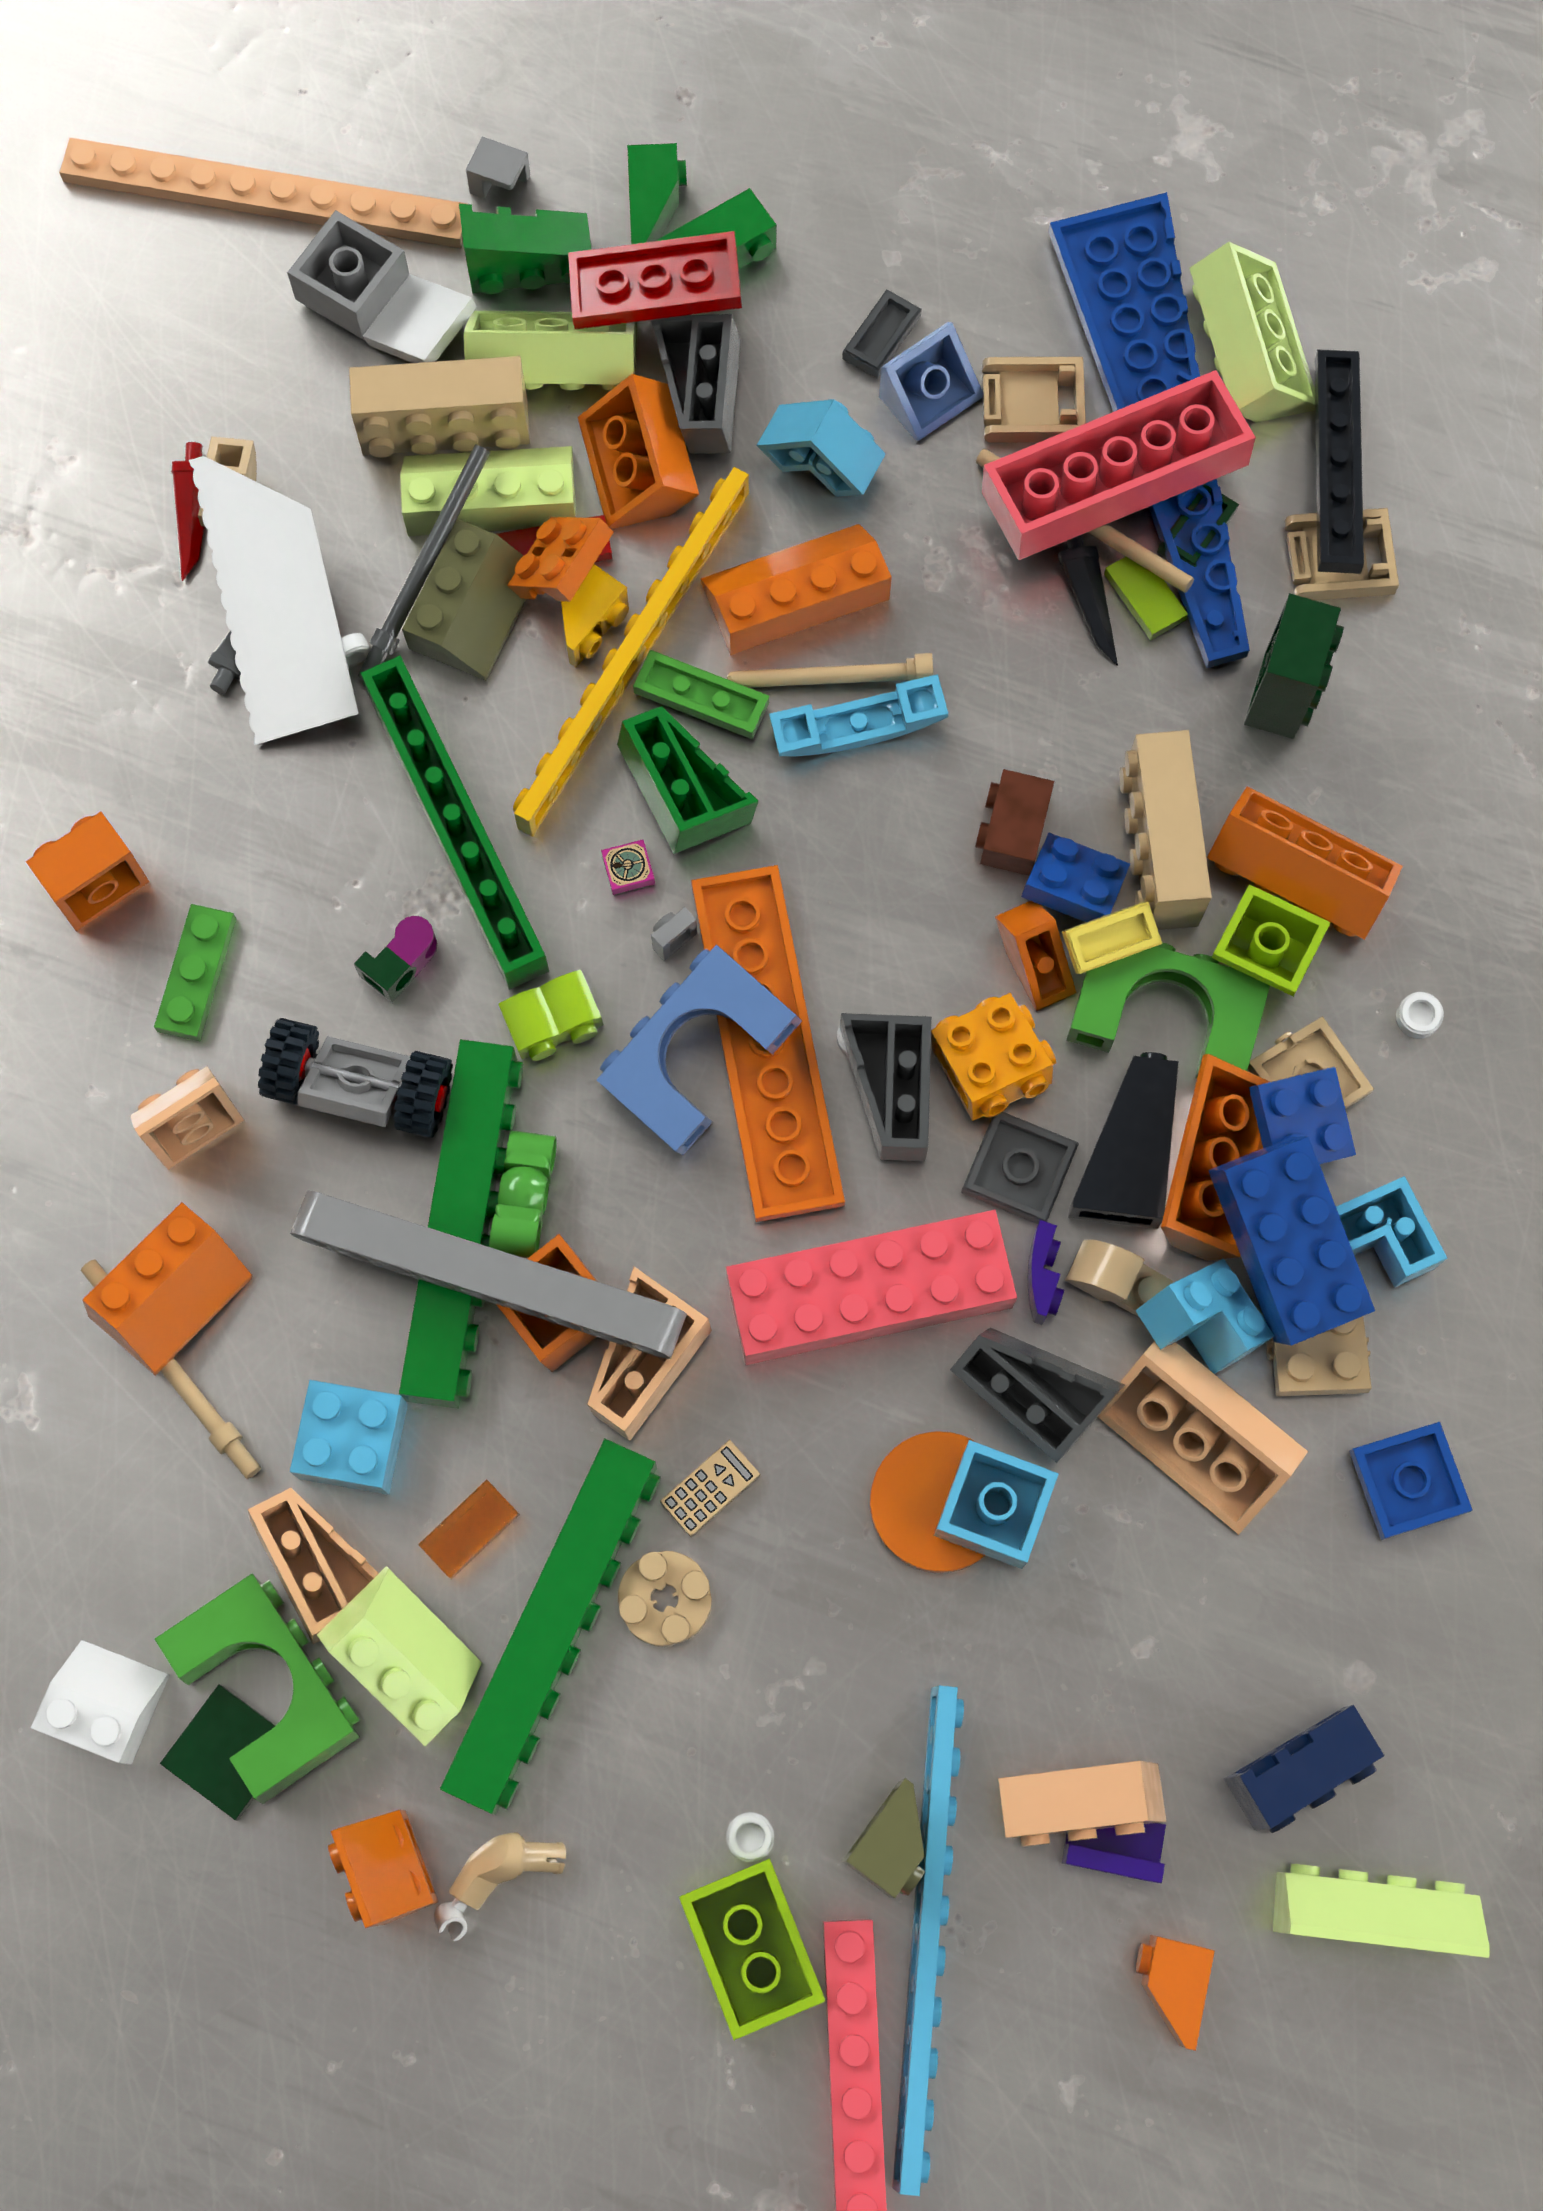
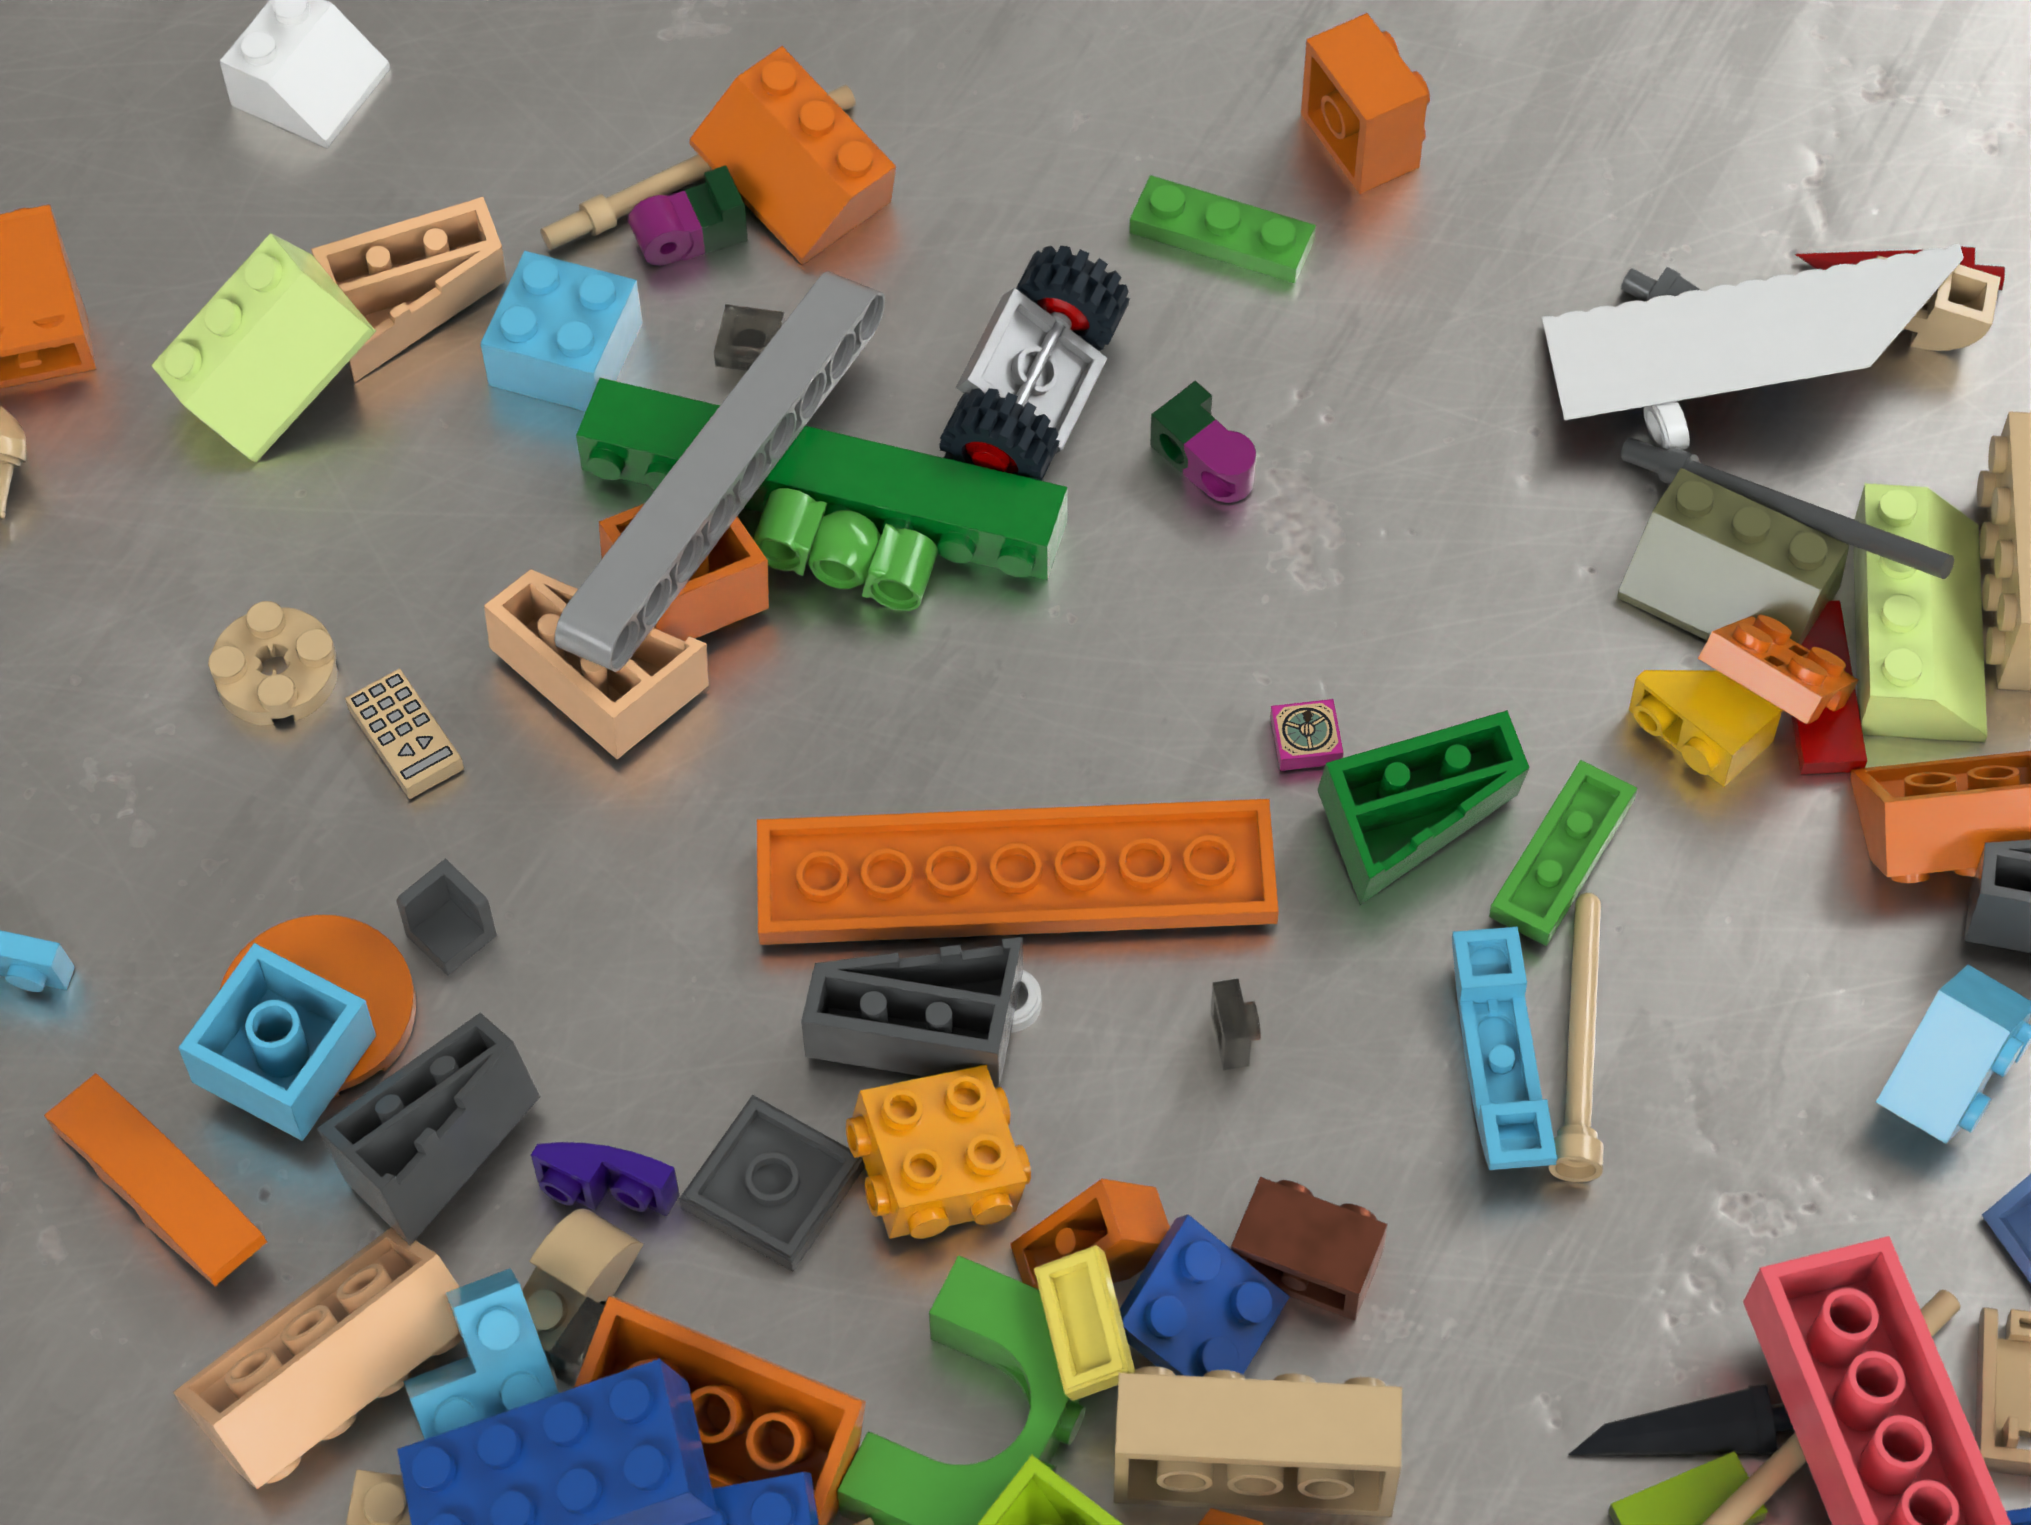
camera: 100 degrees right, 15 degrees down
light nougat slope [130,1066,244,1170] -> none
bright green arch [155,1573,360,1804] -> none
dark green tile [160,1684,276,1821] -> none
green brick [361,655,549,990] -> none
clear orange tile [418,1480,520,1580] -> none
green brick [440,1438,661,1815] -> none
lime brick [498,970,604,1061] -> none
yellow plate [513,467,749,837] -> none
medium blue arch [597,945,802,1155] -> none
light grey plate [651,907,697,961] -> none
orange slope [701,524,892,655] -> none
coral brick [726,1209,1017,1365] -> none
black slope [1068,1052,1179,1229] -> none
none -> orange slope [44,1073,267,1286]
none -> dark grey panel [396,858,497,976]
none -> clear smoke plate [549,1297,605,1388]
none -> leg [628,165,748,266]
none -> clear smoke plate [714,304,785,371]
none -> clear smoke plate [1211,979,1261,1070]

